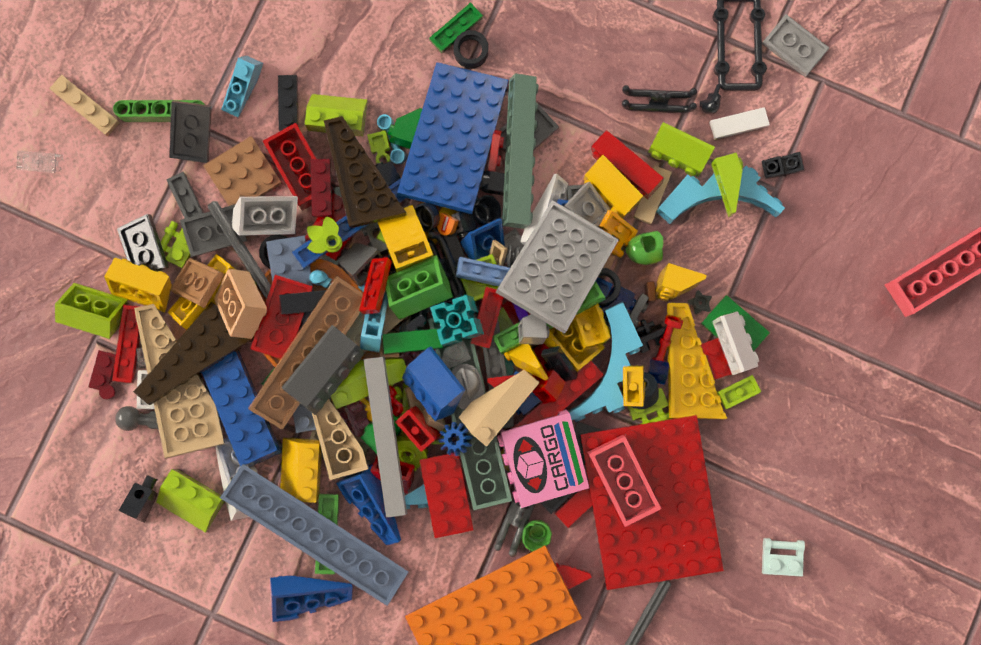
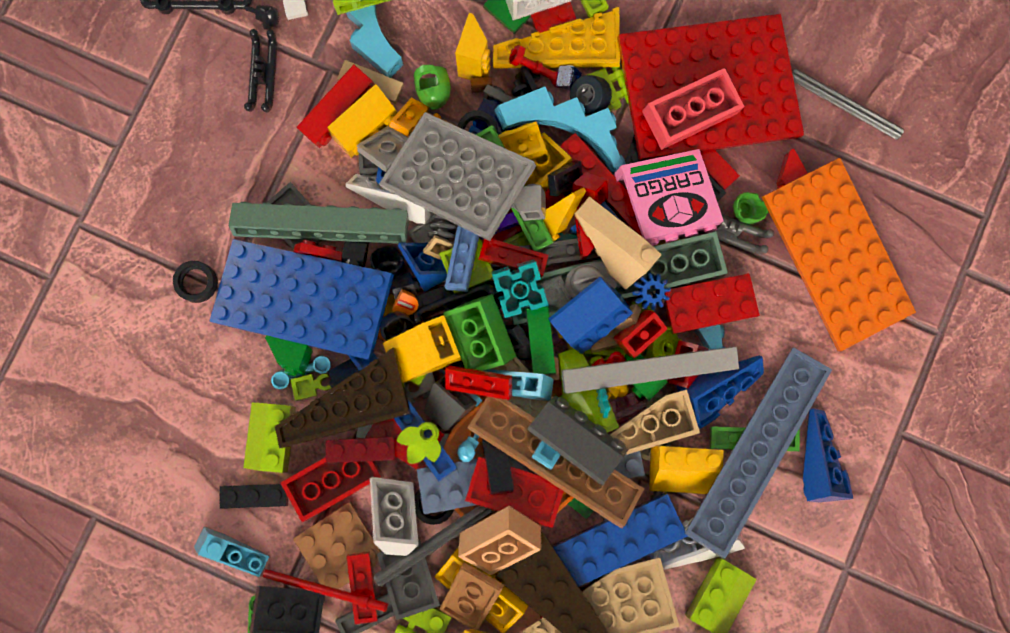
camera: 90 degrees left, 0 degrees up
green plate [429,2,483,54] -> none
yellow slope [623,366,646,406] -> none
lime slope [648,122,715,176] -> none
pearl dark grey plate [688,290,712,315] -> none
none -> red bar [263,569,388,612]
none -> red plate [346,552,378,624]
none -> medium azure plate [532,440,561,470]
none -> teal piece [596,388,611,418]

